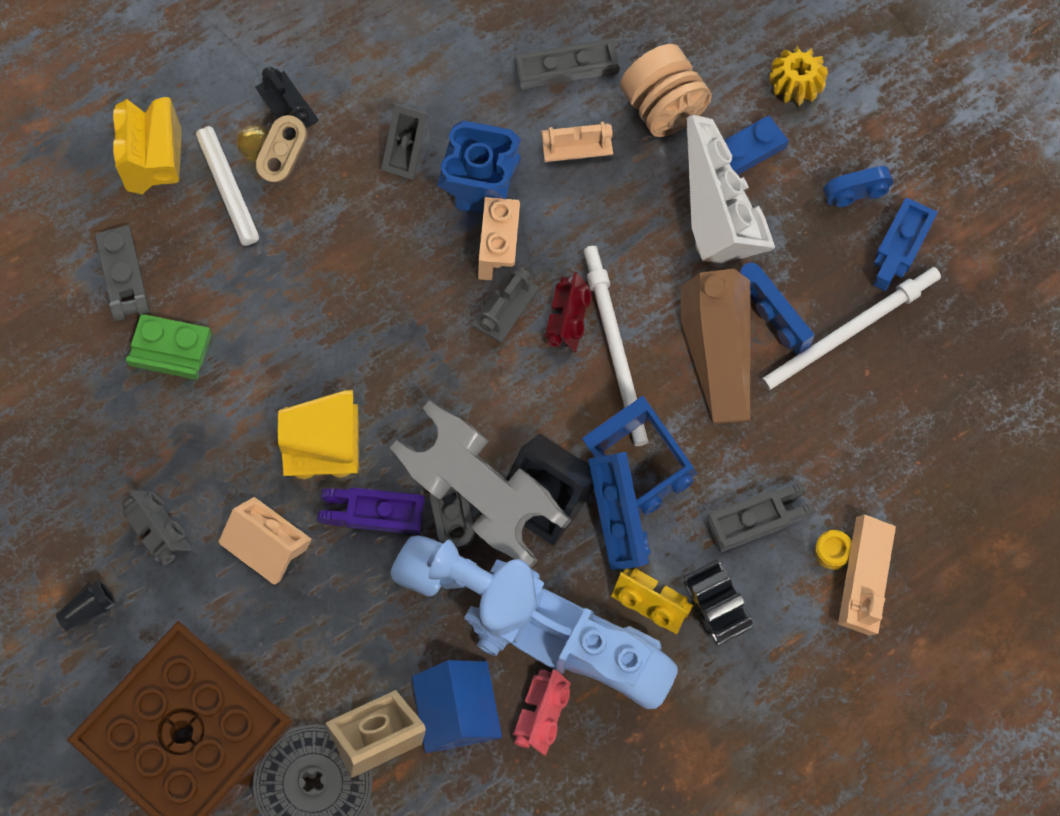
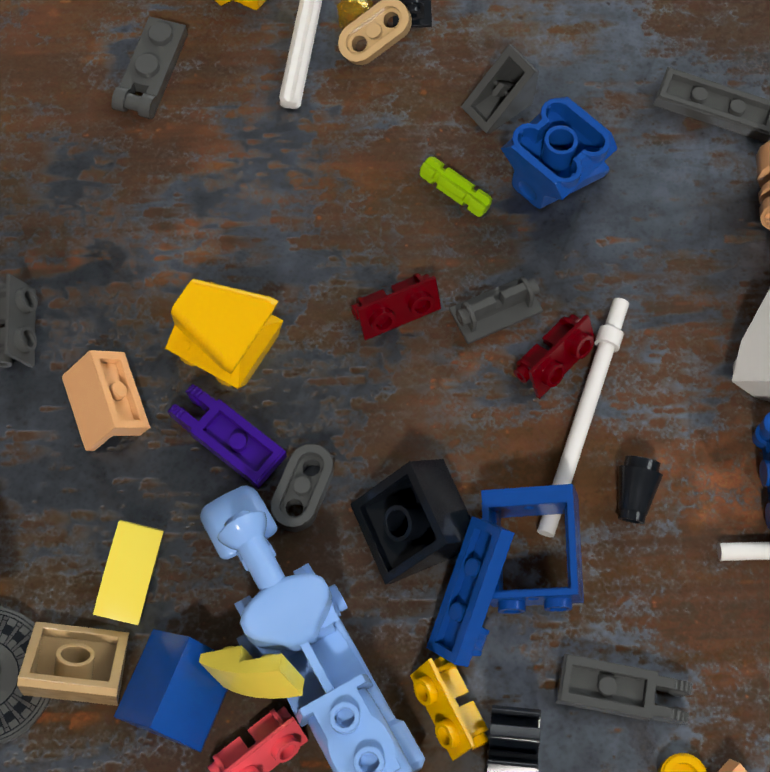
camera: 30 degrees right, 0 degrees up
bright green plate [126,314,212,380] -> none
light grey piece [390,400,571,568] -> none
light nougat bracket [478,197,520,280] -> none
light nougat hinge [541,122,613,162] -> none
medium nougat wedge [681,269,750,424] -> none
none -> light yellow slope [93,520,164,625]
none -> light yellow slope [199,645,305,699]
none -> dark red hinge [350,273,441,341]
none -> lime axle [420,156,492,217]
none -> black cone [618,456,663,524]

